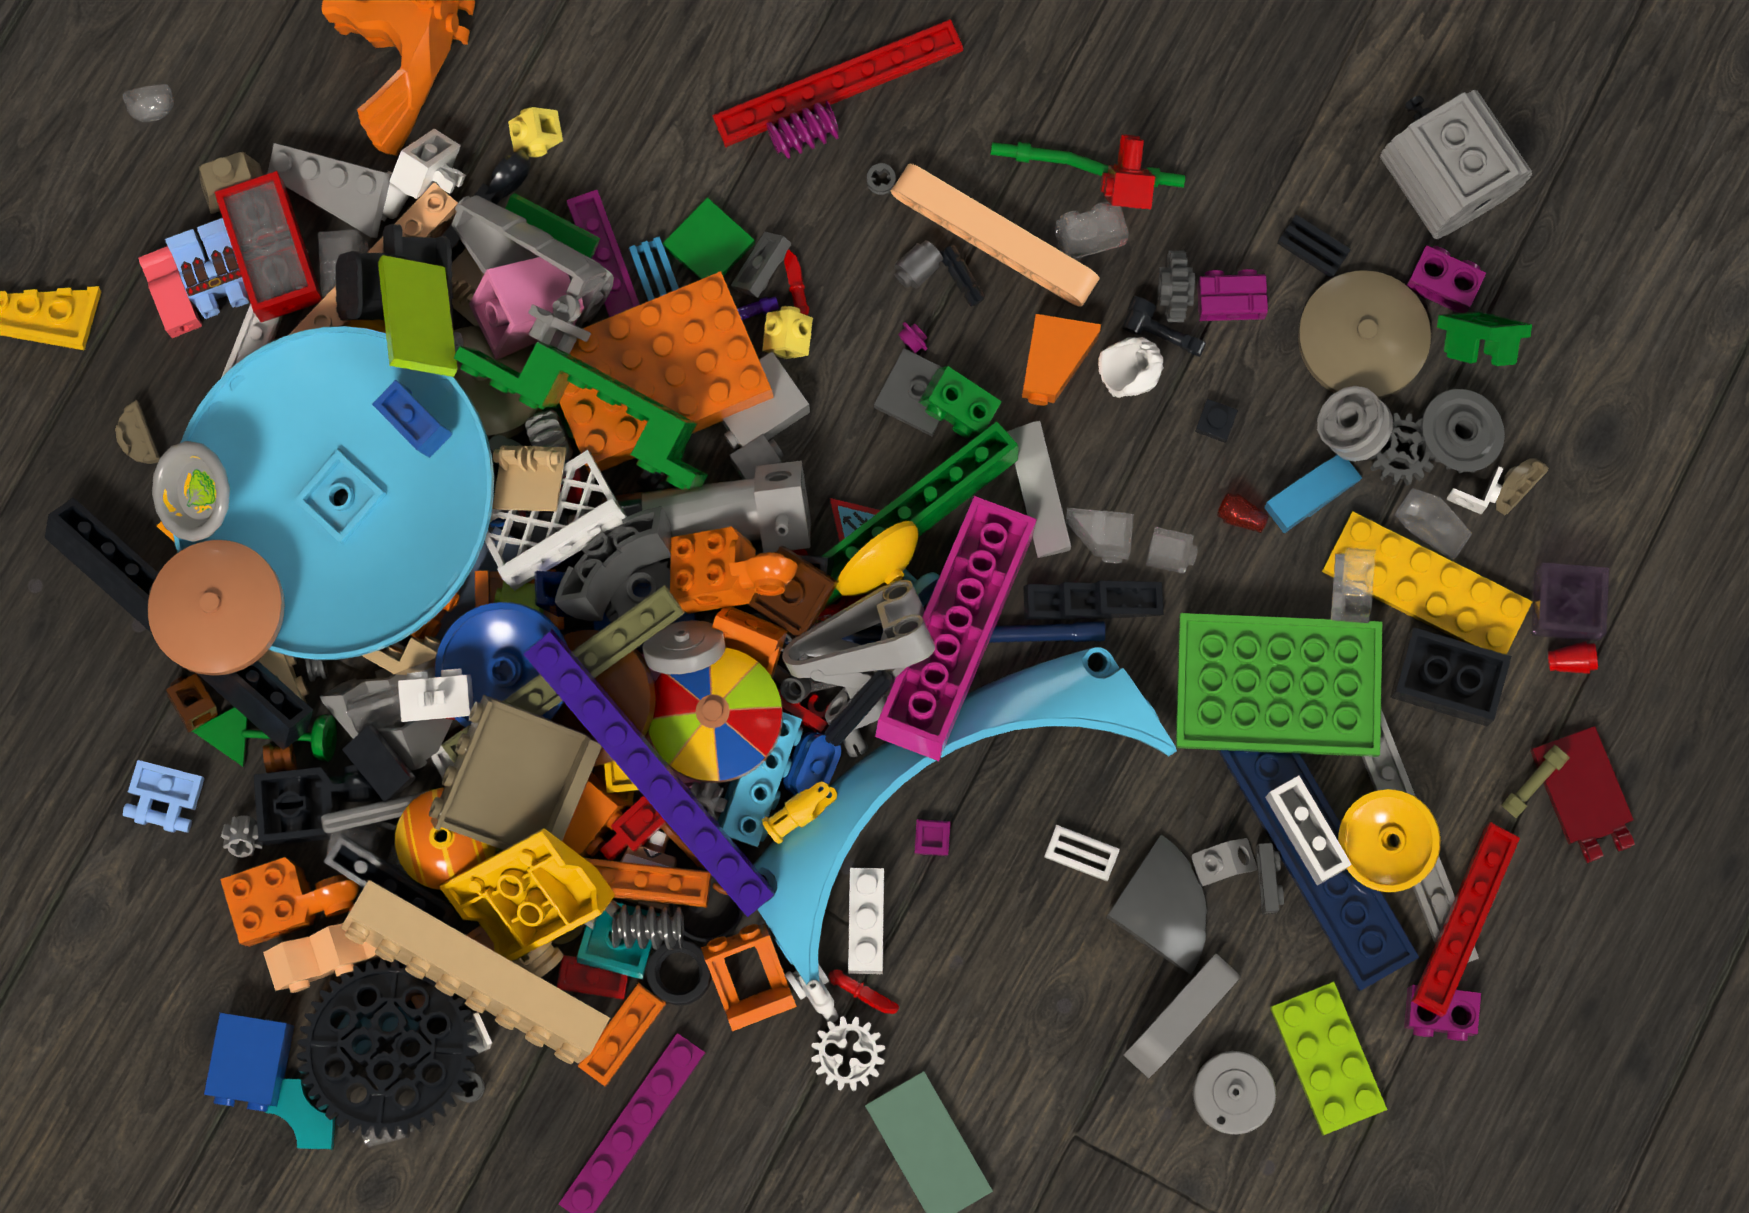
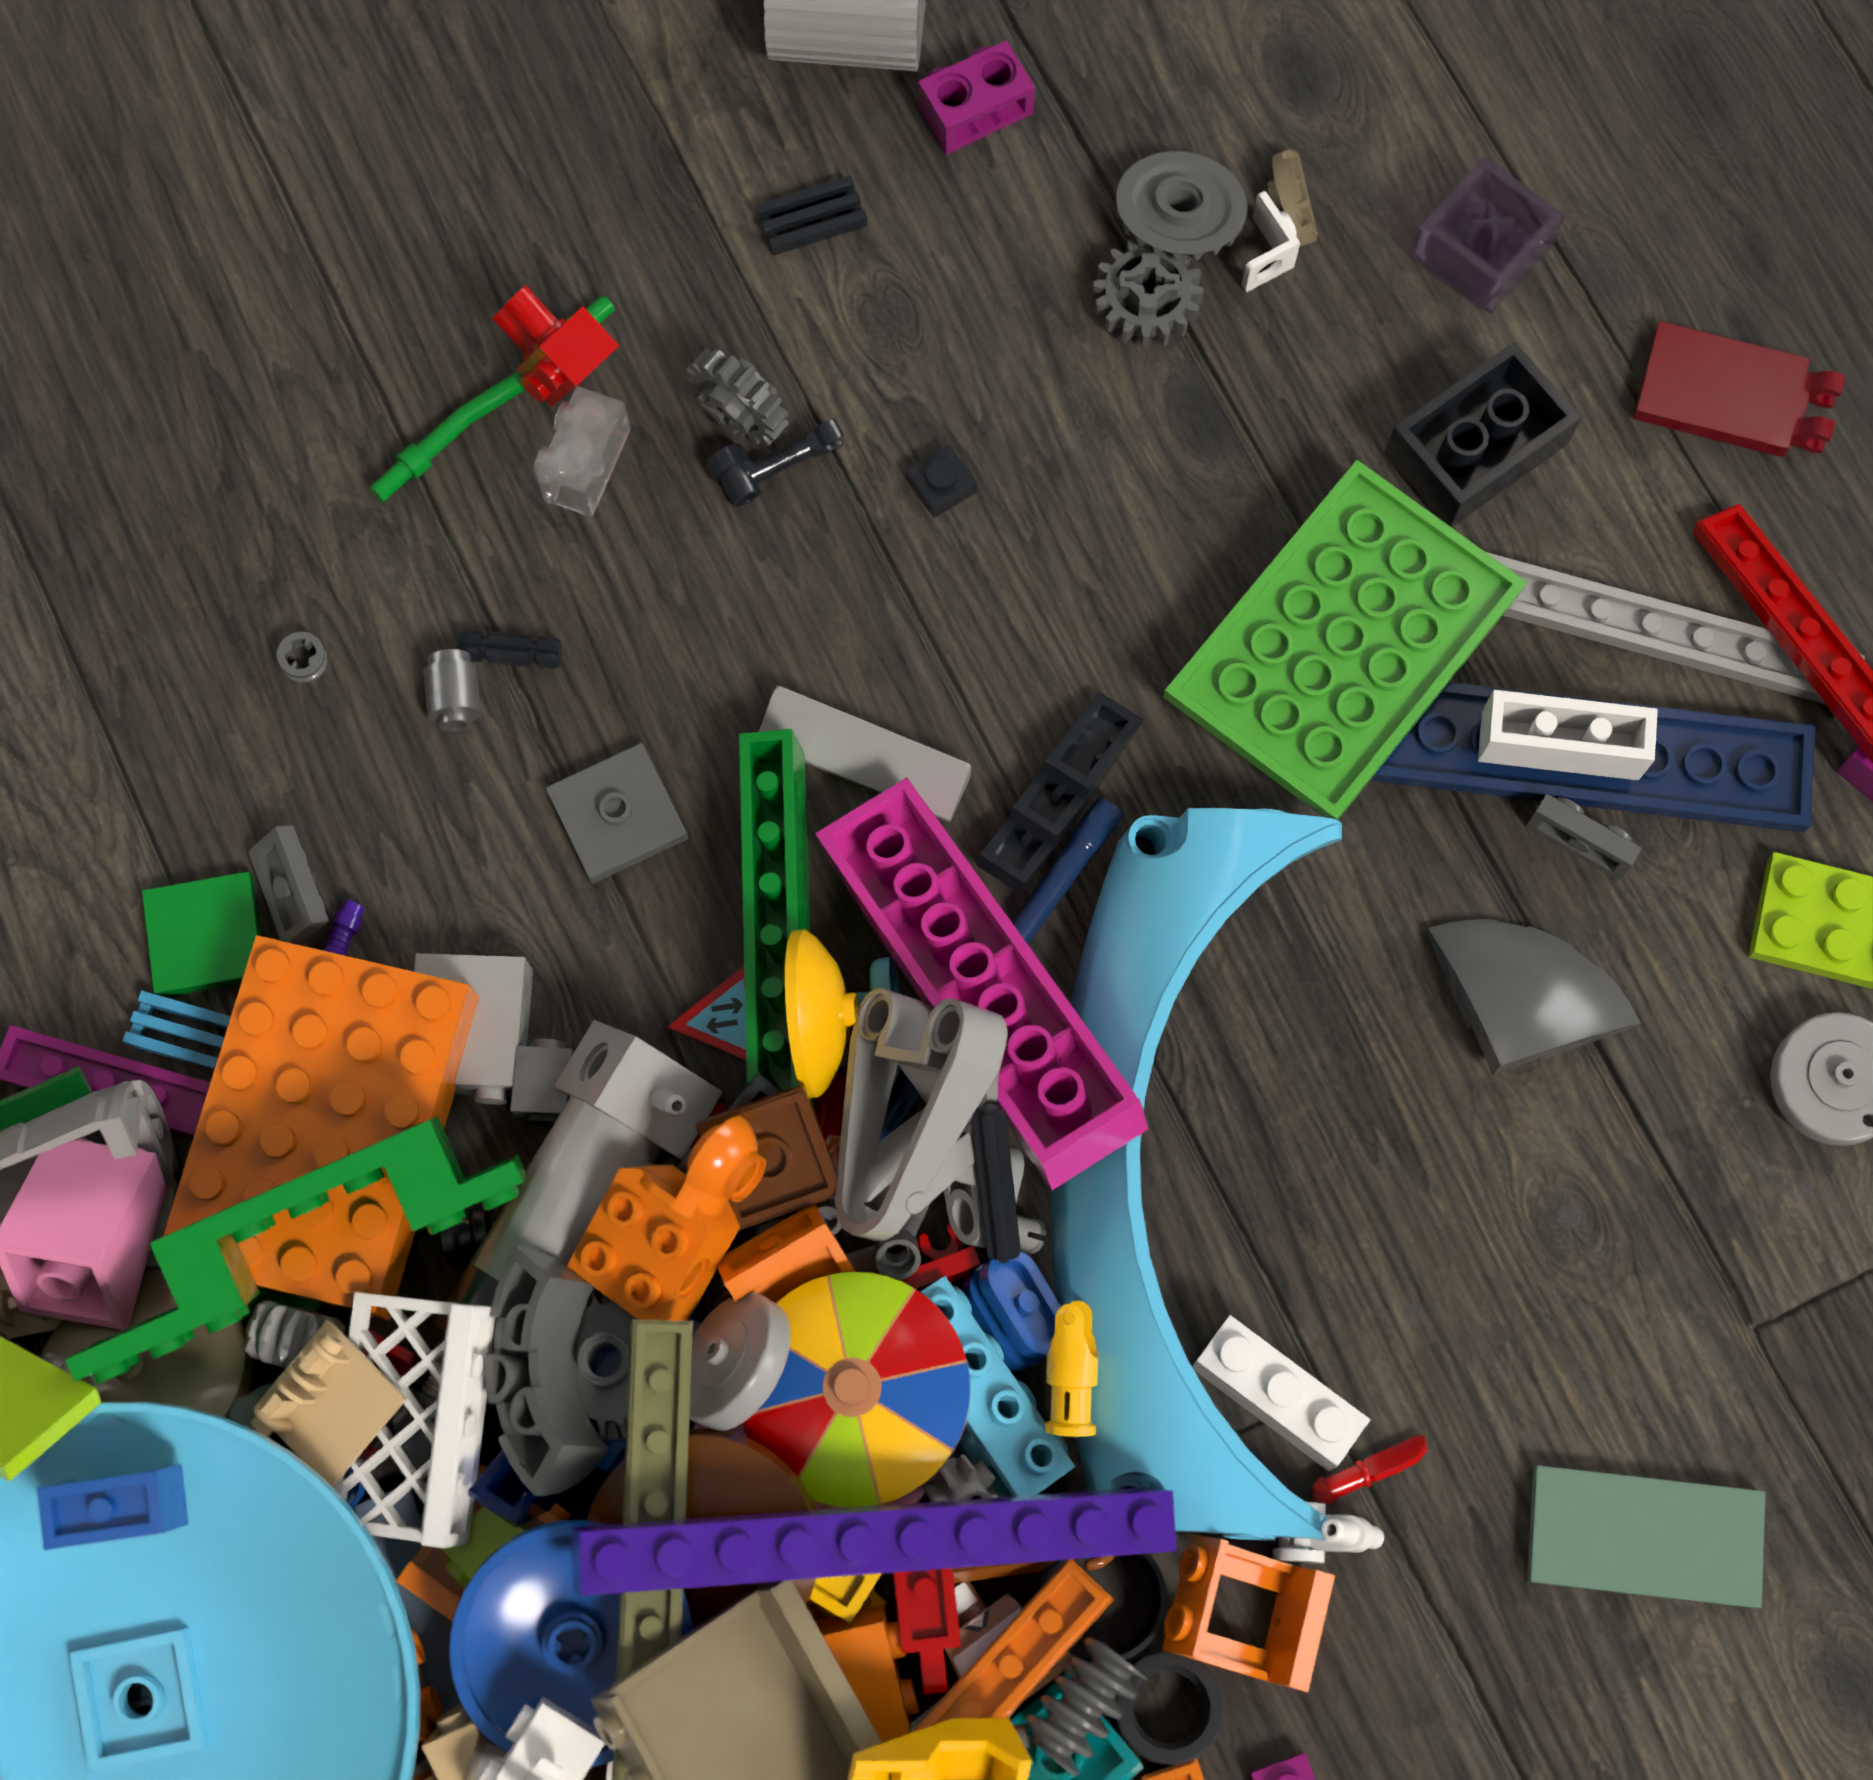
camera: 55 degrees left, 5 degrees down
light grey hips [528,295,591,354] -> none
red tile [712,19,963,147] -> none
light yellow brick [762,306,813,359] -> none
magenta piece [766,100,839,159] -> none
red piece [784,250,809,316] -> none
white gear [811,1016,885,1091] -> none
light nougat beam [891,164,1100,307] -> none
magenta plate [897,322,928,353] -> none
magenta tile [915,819,950,856] -> none
green brick [918,366,1002,438] -> none
orange slope [1022,314,1101,406] -> none
white tile [1044,825,1120,881] -> none
clear slope [1065,508,1134,563] -> none
white hair [1098,337,1164,398] -> none
light grey beam [1123,953,1241,1079] -> none
clear brick [1146,527,1198,574] -> none
light grey bracket [1192,838,1257,886] -> none
magenta brick [1197,269,1268,321] -> none
clear red cone [1217,492,1269,533] -> none
dark azure slope [1264,455,1362,534] -> none
dark tan dish [1298,270,1431,399] -> none
light grey wheel [1317,386,1393,462] -> none
yellow plate [1322,511,1533,655] -> none
clear window [1331,548,1376,623] -> none
yellow dish [1338,789,1441,892] -> none
clear slope [1394,488,1472,560] -> none
green panel [1437,311,1532,366] -> none
olive bar [1501,744,1570,818] -> none
red cone [1548,641,1598,674] -> none

